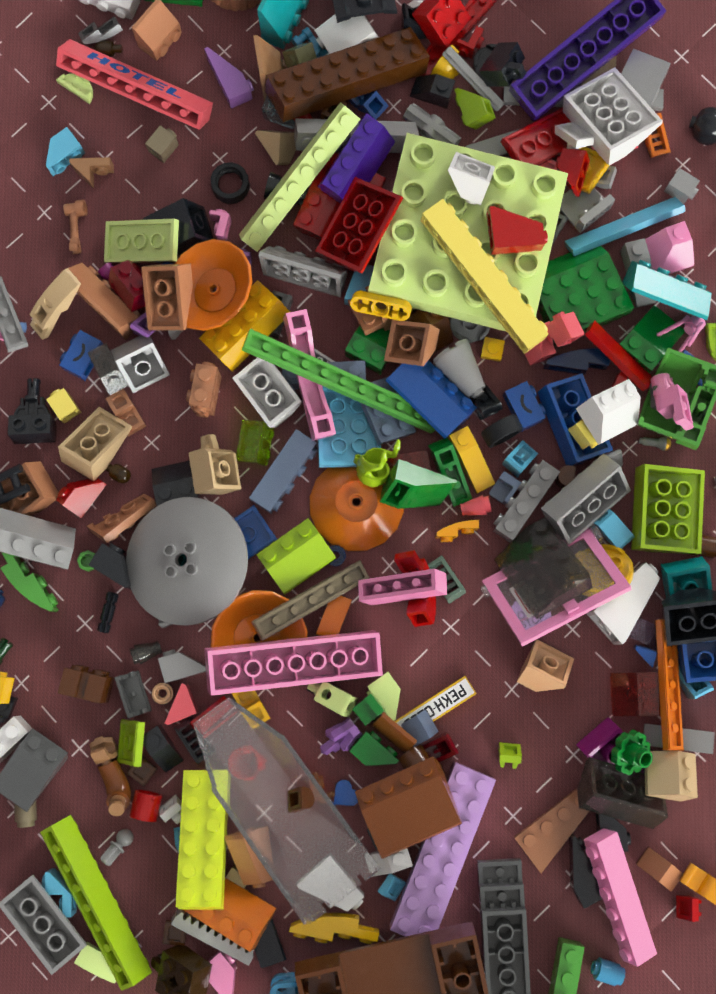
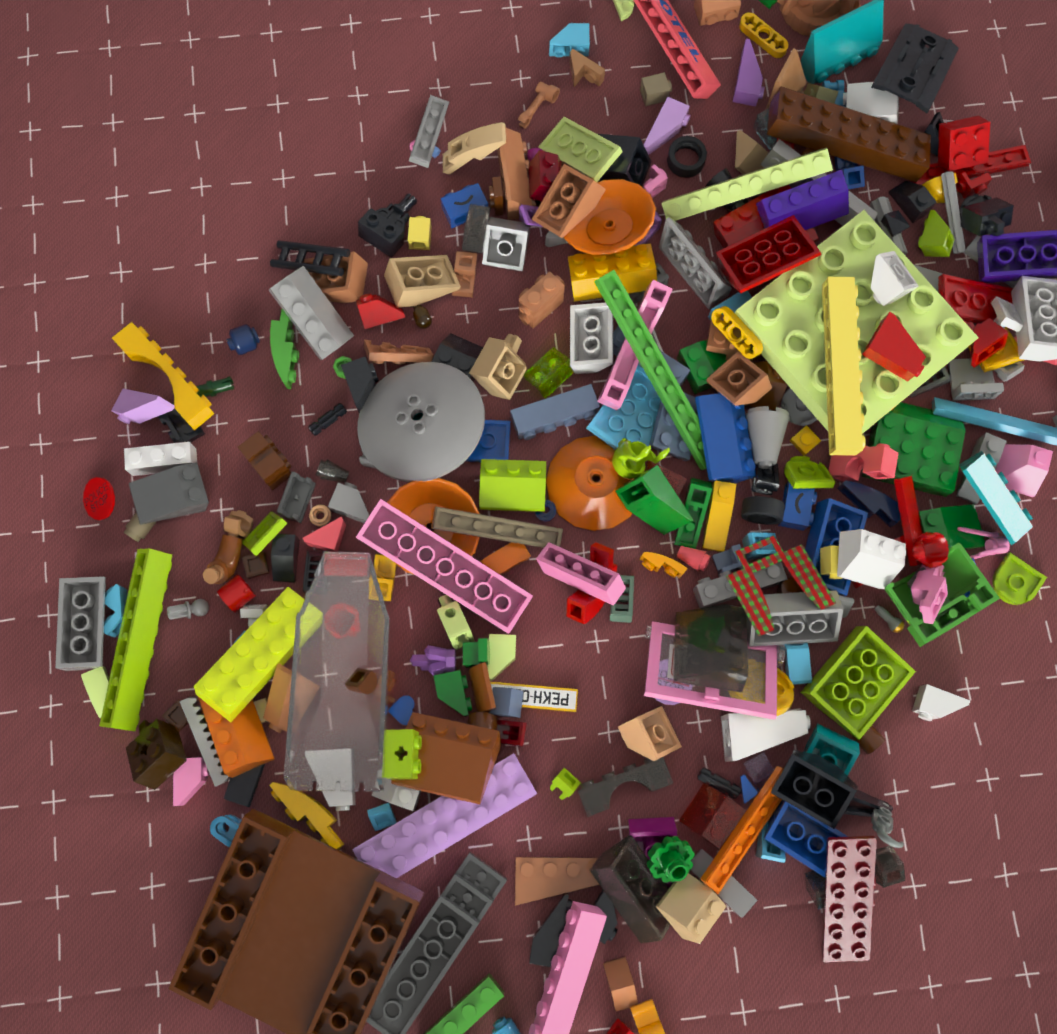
camera: 35 degrees right, 5 degrees down
none -> lime brick [384,729,422,780]
none -> reddish brown plate [489,177,503,216]
none -> clear smoke arch [577,757,673,817]
none -> lavender slope [644,97,691,155]
none -> black axle [698,767,741,799]
none -> piece [726,535,836,636]
none -> yellow beam [739,13,788,58]
none -> lime tile [784,456,835,489]
none -> black slope [881,210,910,237]
none -> red hair [912,532,949,569]

